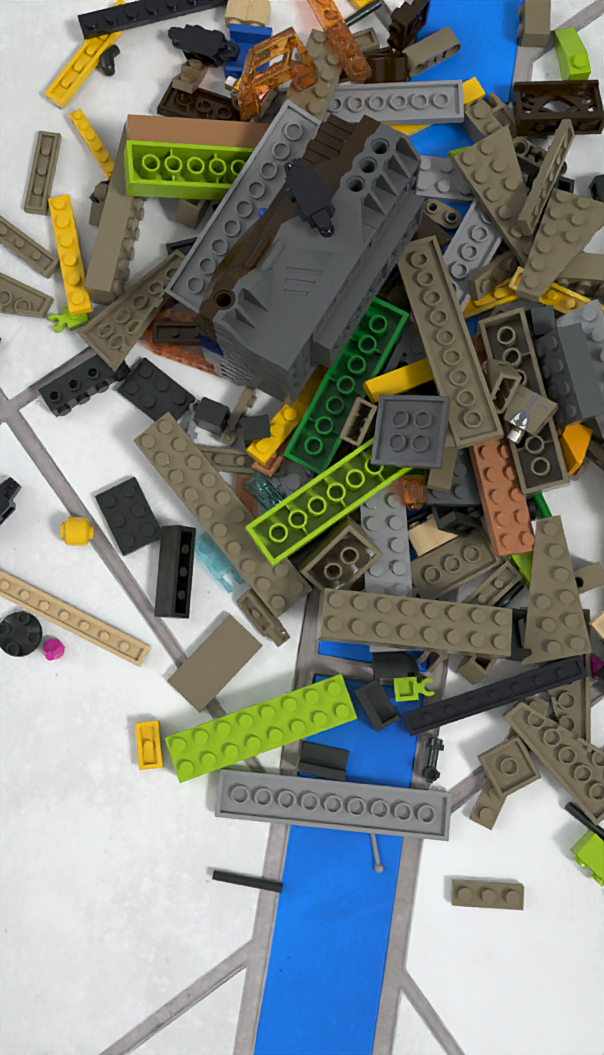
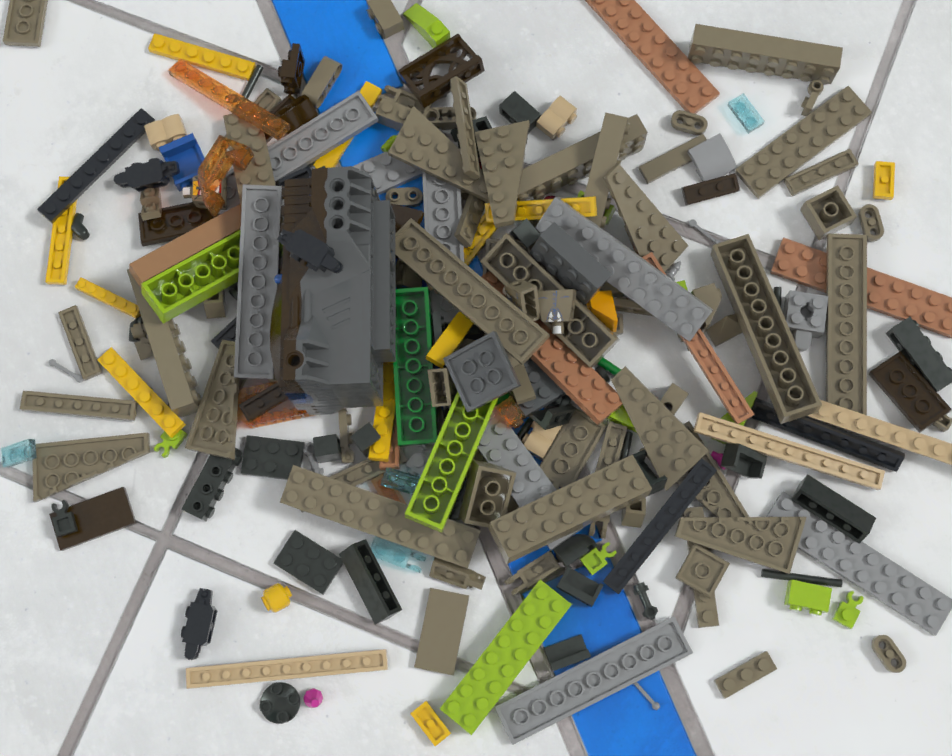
camera: 30 degrees left, 5 degrees down
none -> light grey hinge [49,359,83,383]
none -> dark tan hinge [504,551,561,596]

